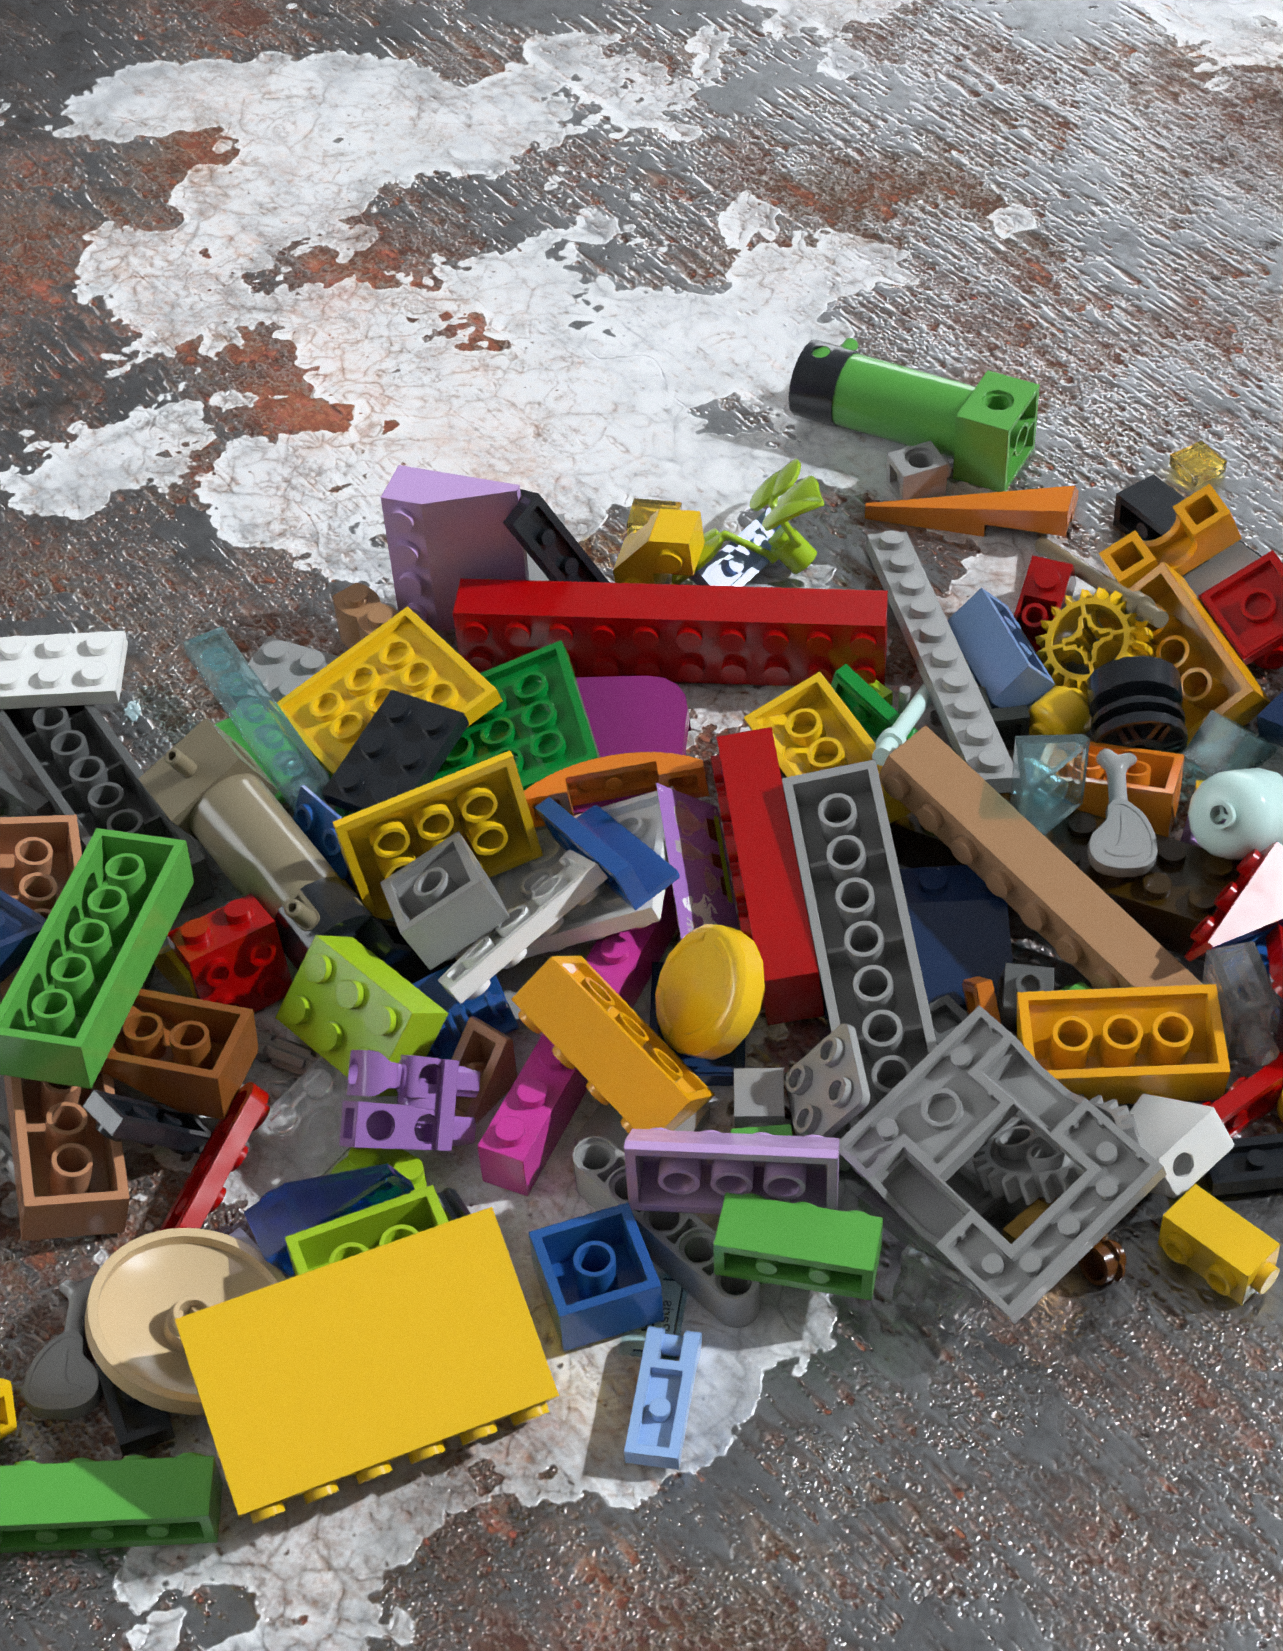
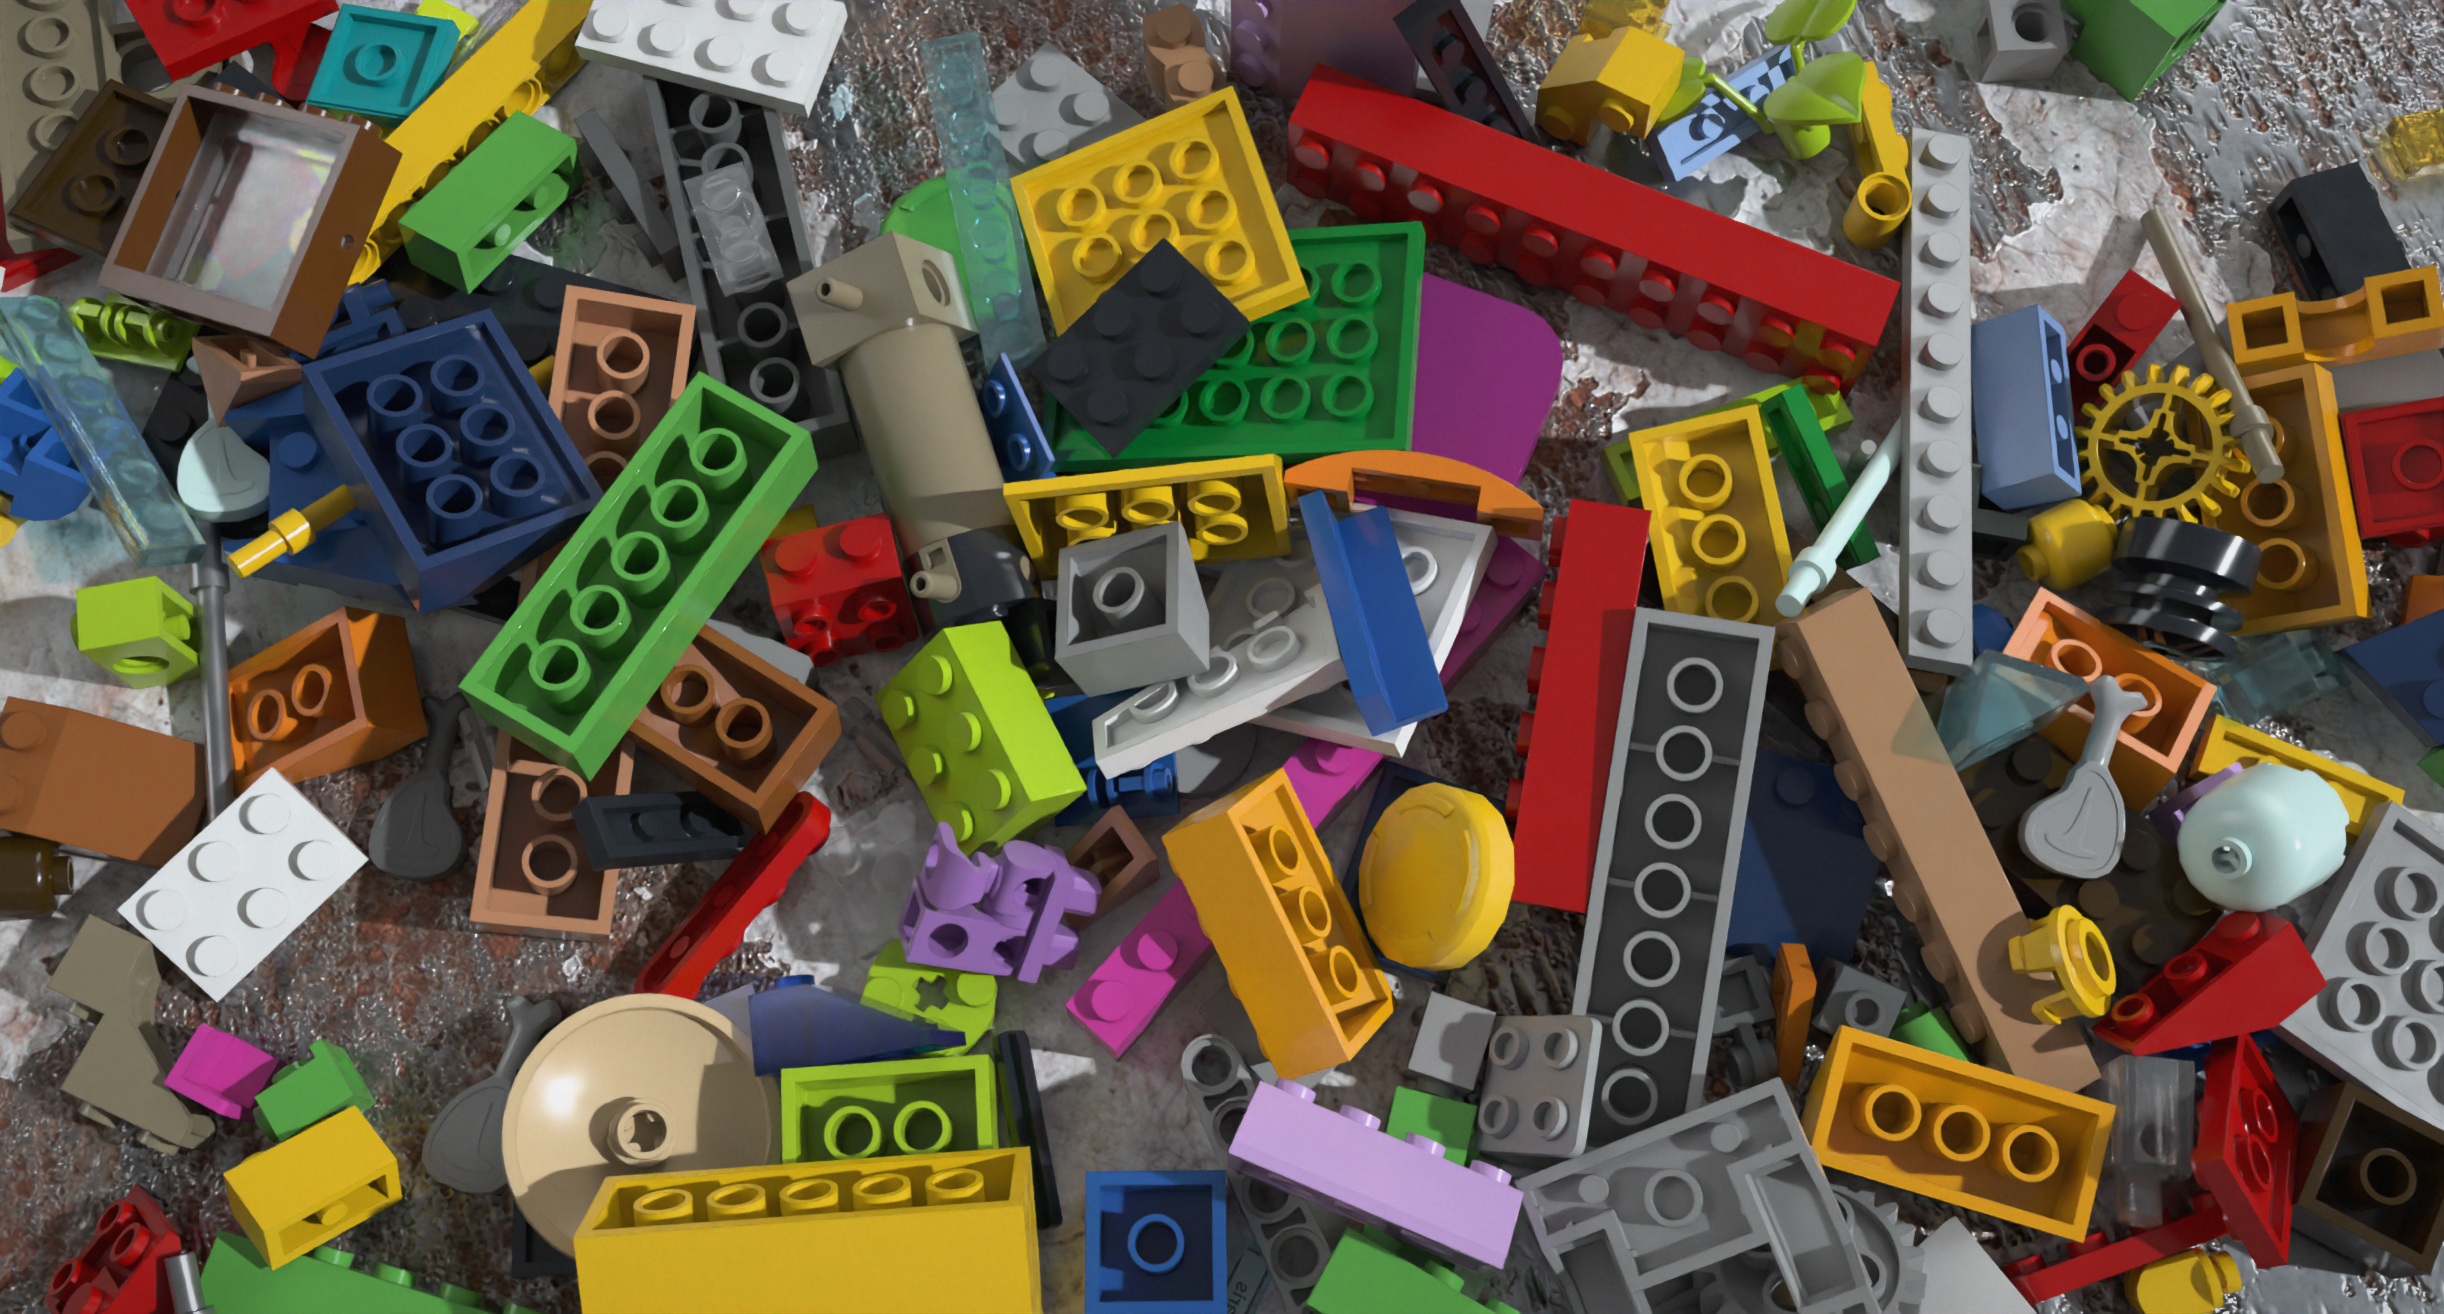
camera: 15 degrees right, 25 degrees up
medium lavender sticker [656,783,739,940] -> none
orange wedge [865,486,1079,537] -> none
none -> clear plate [683,161,784,297]
none -> yellow plate [1843,61,1912,249]
none -> yellow piece [2008,905,2116,1025]

